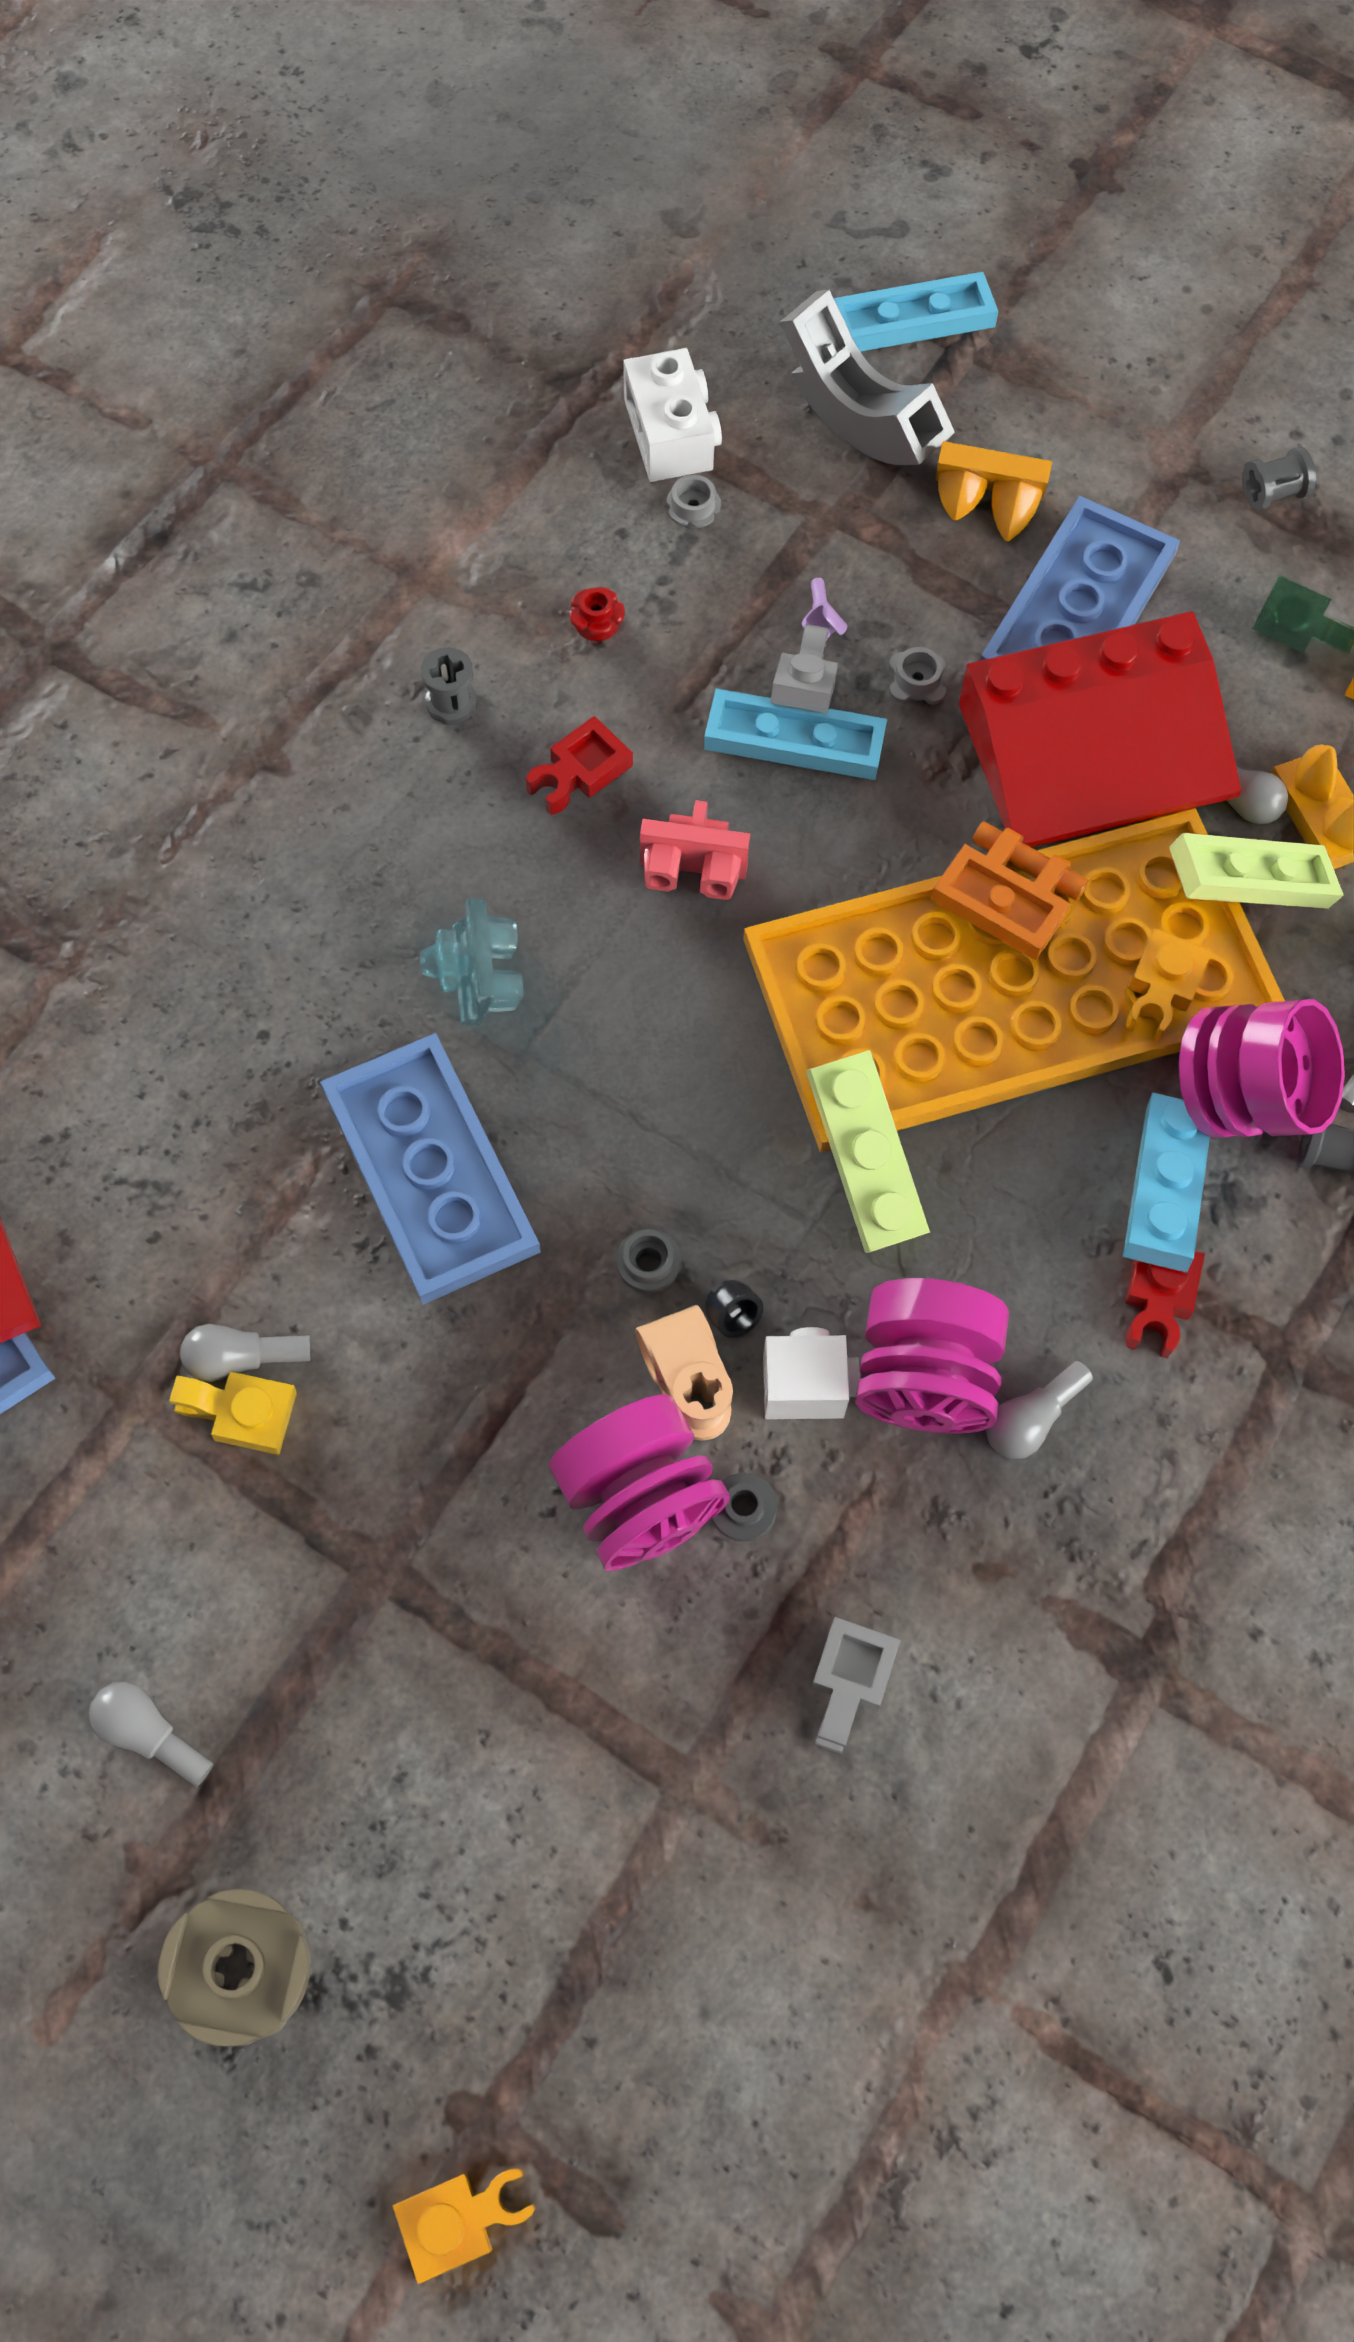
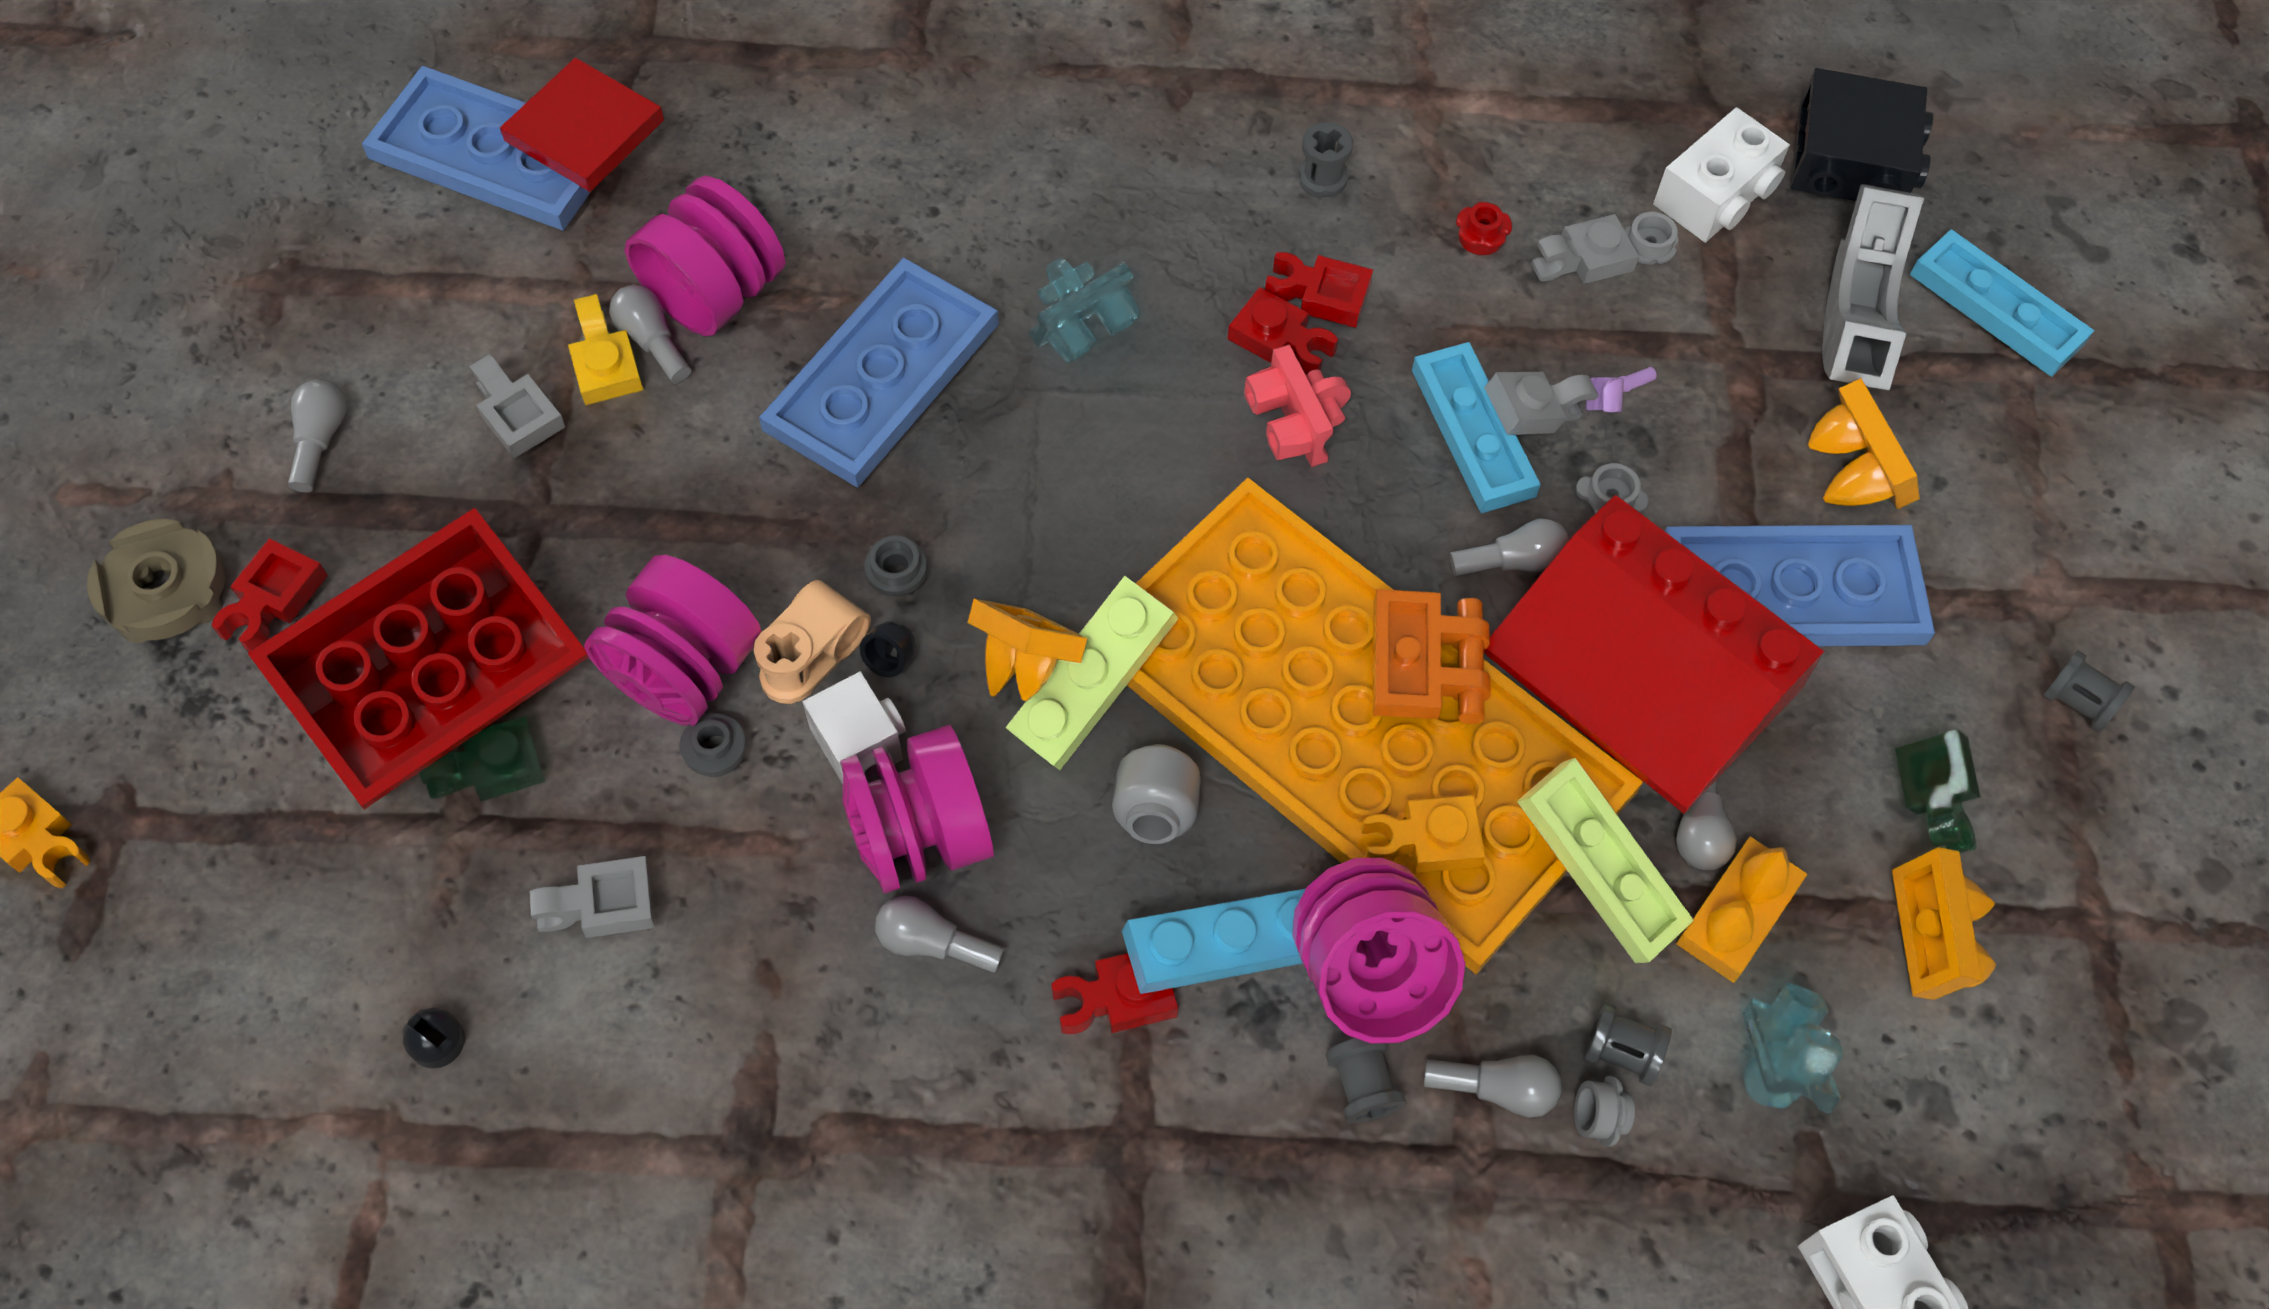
camera: 60 degrees right, 5 degrees down
none -> red plate [211,538,328,652]
none -> red slope [247,508,589,810]
none -> black hinge [403,1008,465,1068]
none -> clear green plate [419,716,545,801]
none -> light grey plate [469,354,565,459]
none -> dark pink wheel [624,175,786,336]
none -> light orange tile [967,599,1088,701]
none -> light grey head [1112,744,1201,844]
none -> red plate [1227,287,1338,375]
none -> light grey piece [1450,518,1570,576]
none -> light grey plate [1531,214,1640,284]
none -> black brick [1790,68,1933,201]

